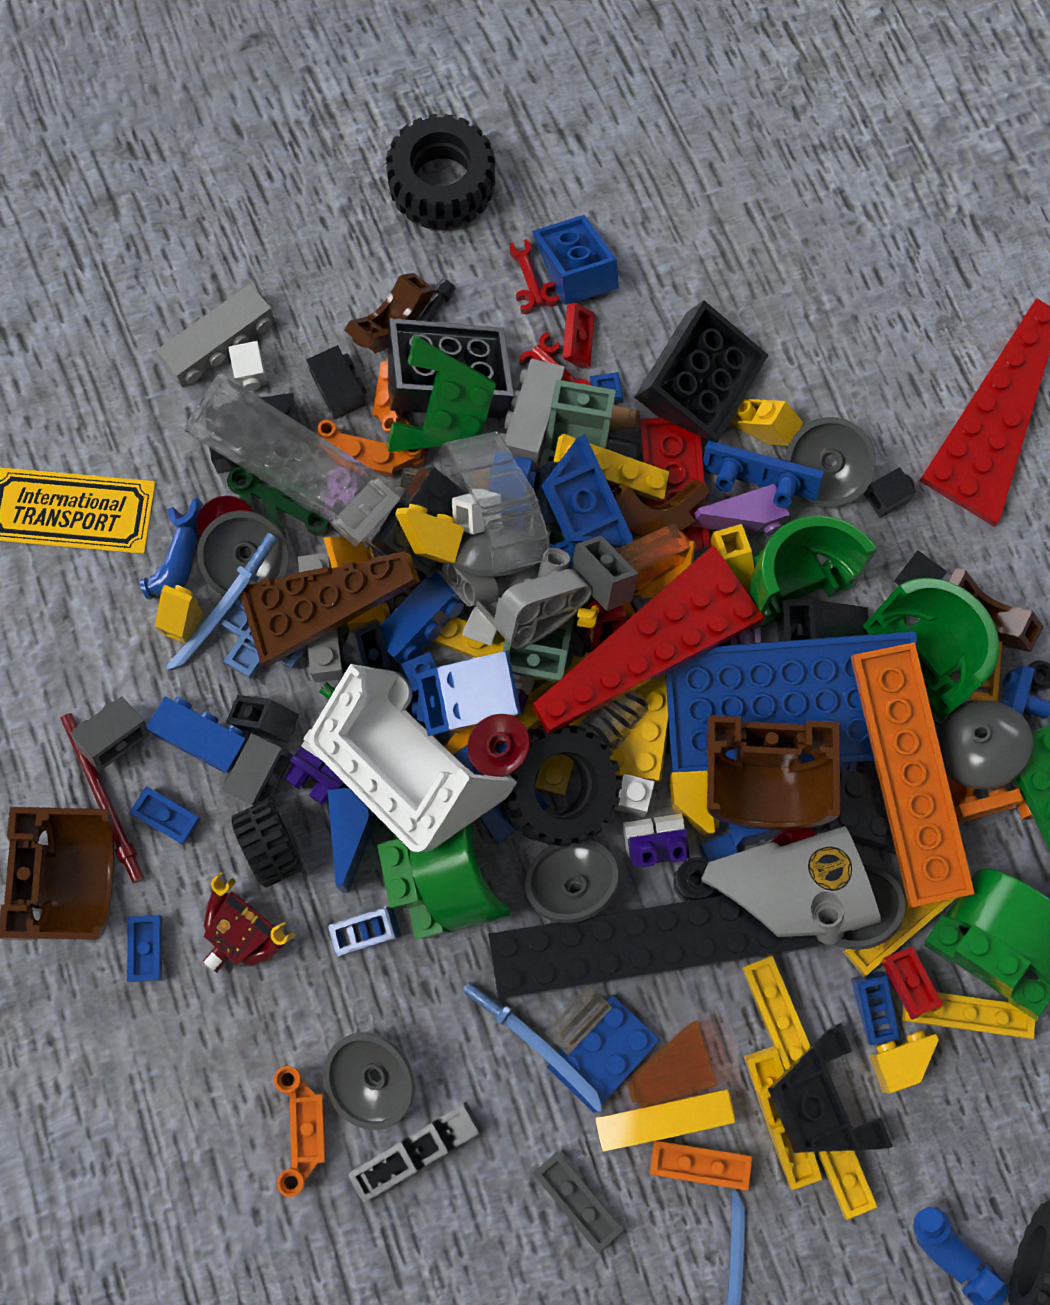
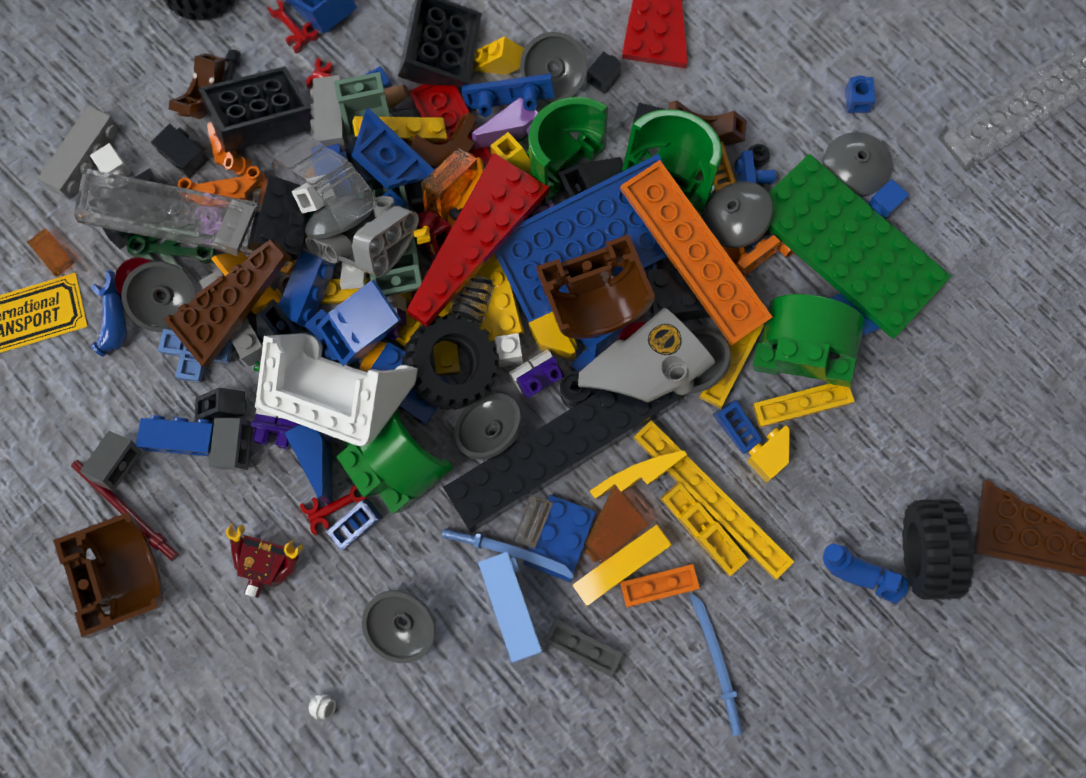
camera: 15 degrees left, 0 degrees up
blue plate [127,915,162,982] -> none
blue plate [129,786,201,845] -> none
yellow slope [154,585,204,644] -> none
medium blue sword [166,533,278,670] -> none
black tyre [232,799,301,888] -> none
orange plate [274,1066,326,1197] -> none
slope [348,1102,483,1204] -> none
green wing [386,335,496,452] -> none
yellow slope [395,504,465,563] -> none
dark red dish [467,713,530,777] -> none
red plate [562,302,595,369] -> none
dark grey brick [571,535,639,611] -> none
black wing [768,1023,893,1153] -> none
red plate [881,946,943,1020] -> none
none -> clear orange tile [27,228,75,277]
none -> red bar [300,485,368,536]
none -> white plate [309,694,336,721]
none -> light blue brick [478,552,543,663]
none -> yellow slope [590,450,688,499]

